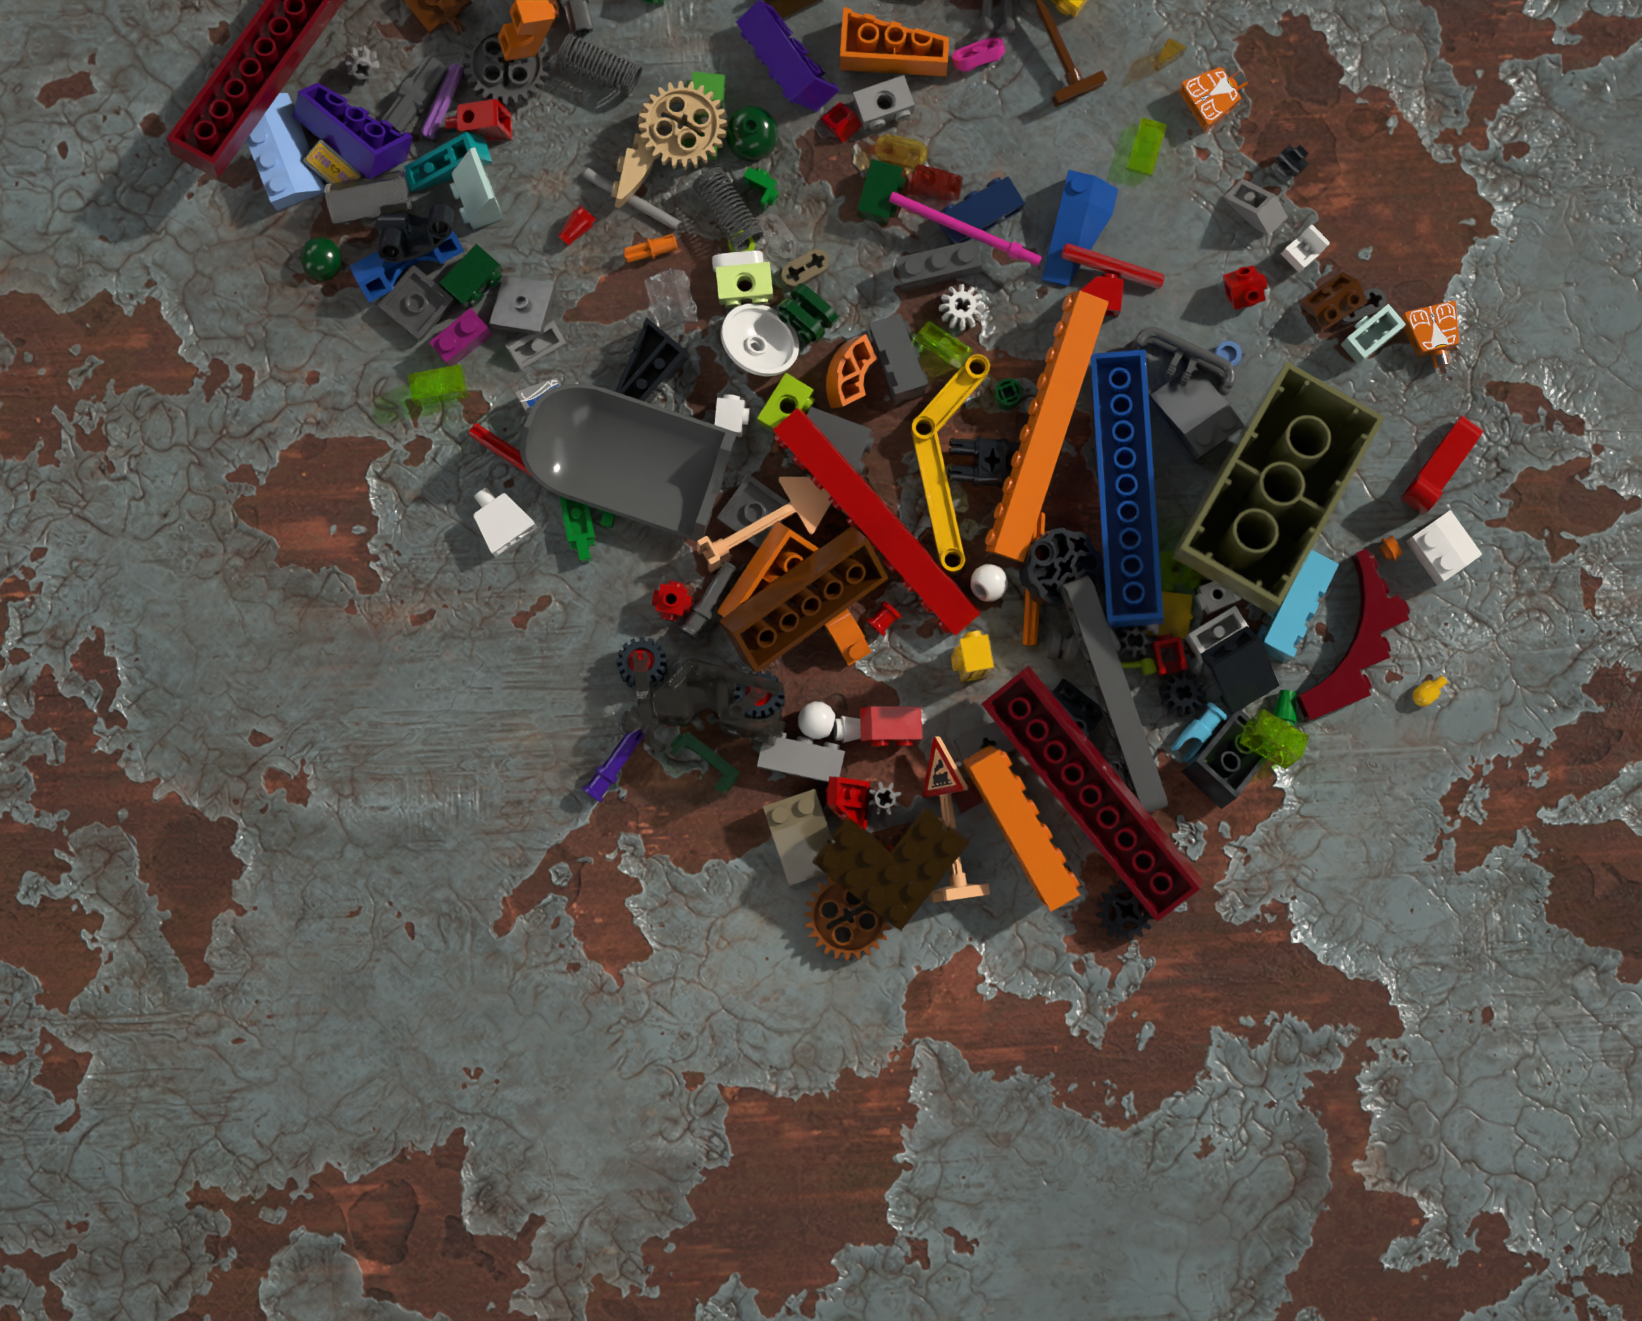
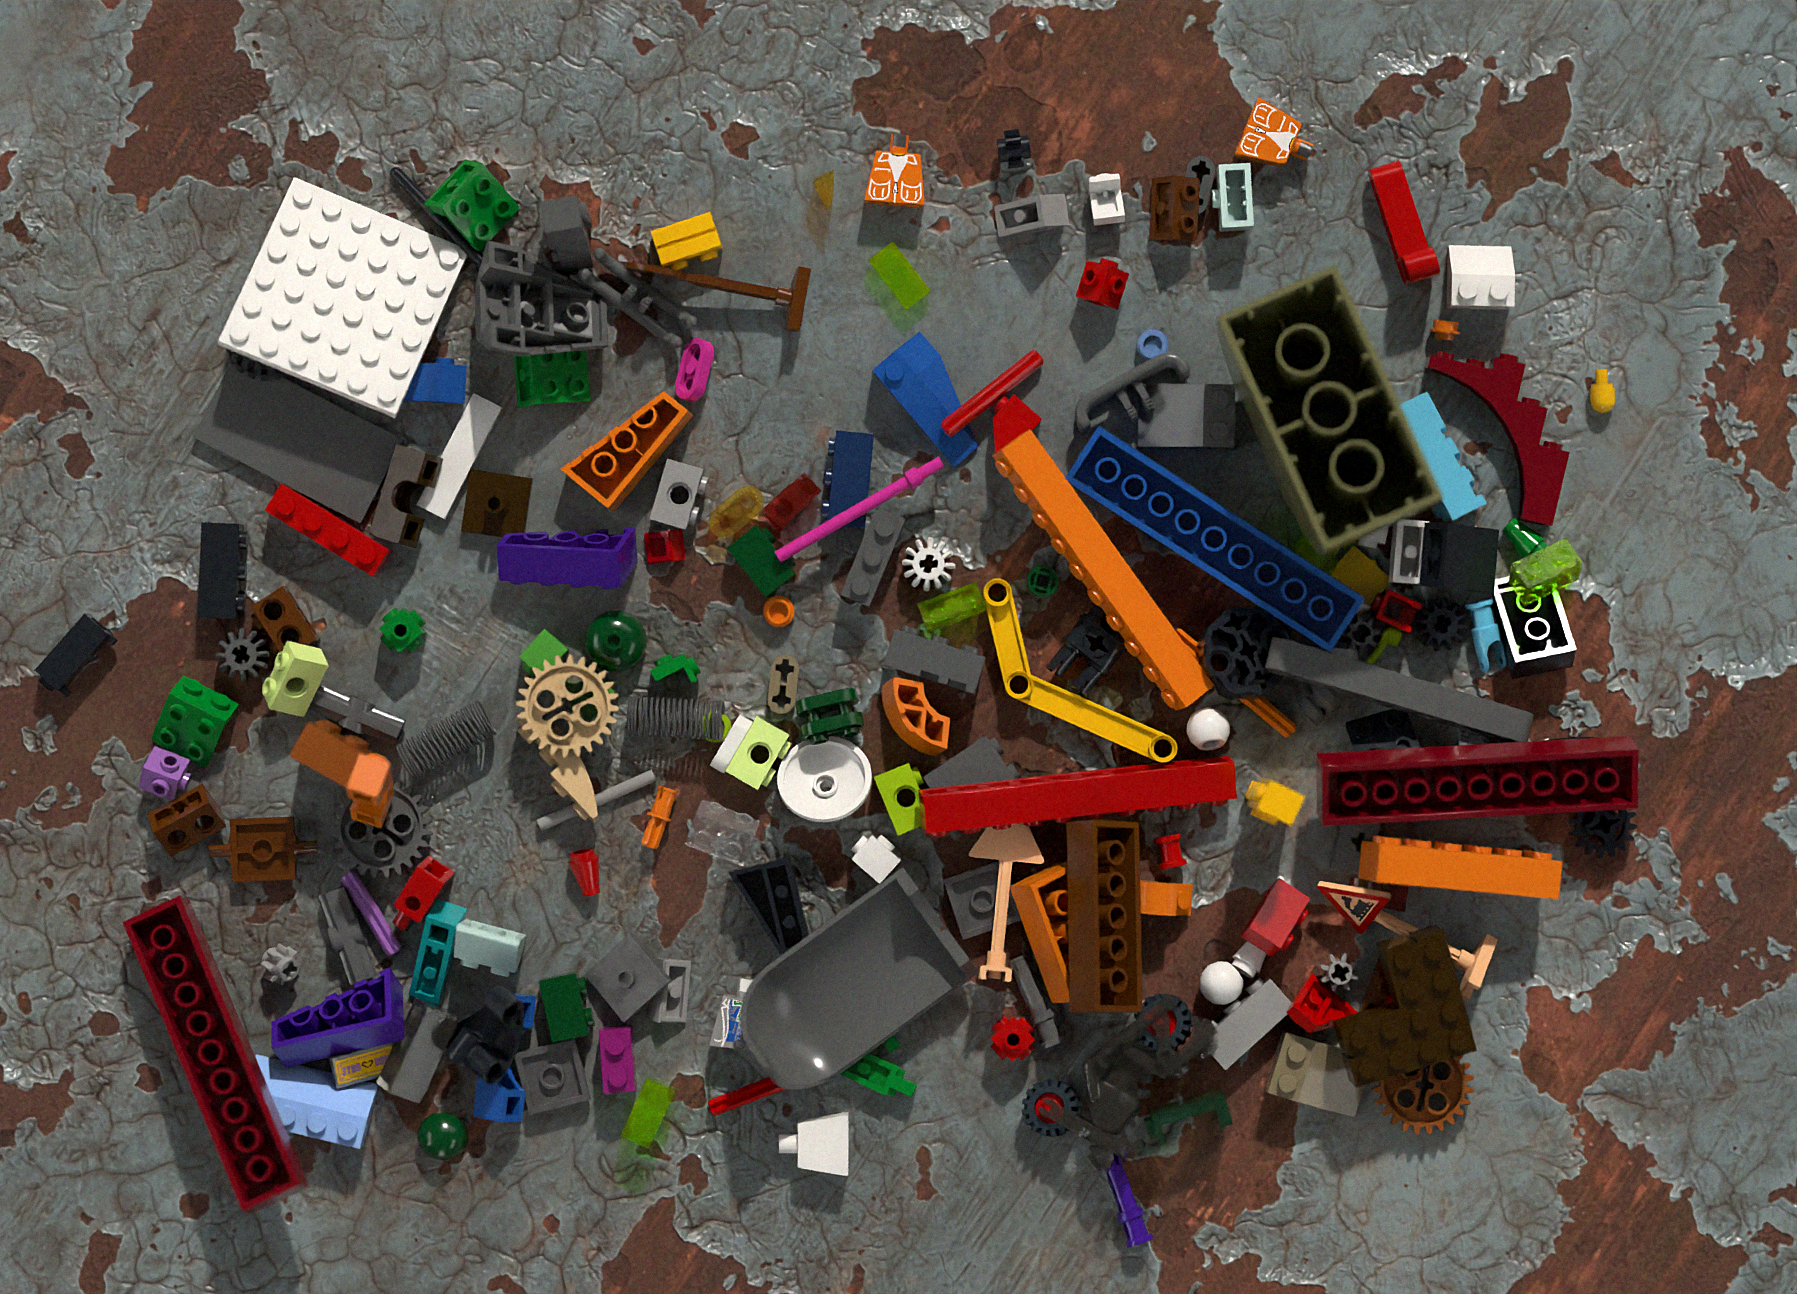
camera: 60 degrees left, 5 degrees up
none -> orange plate [763,596,795,627]

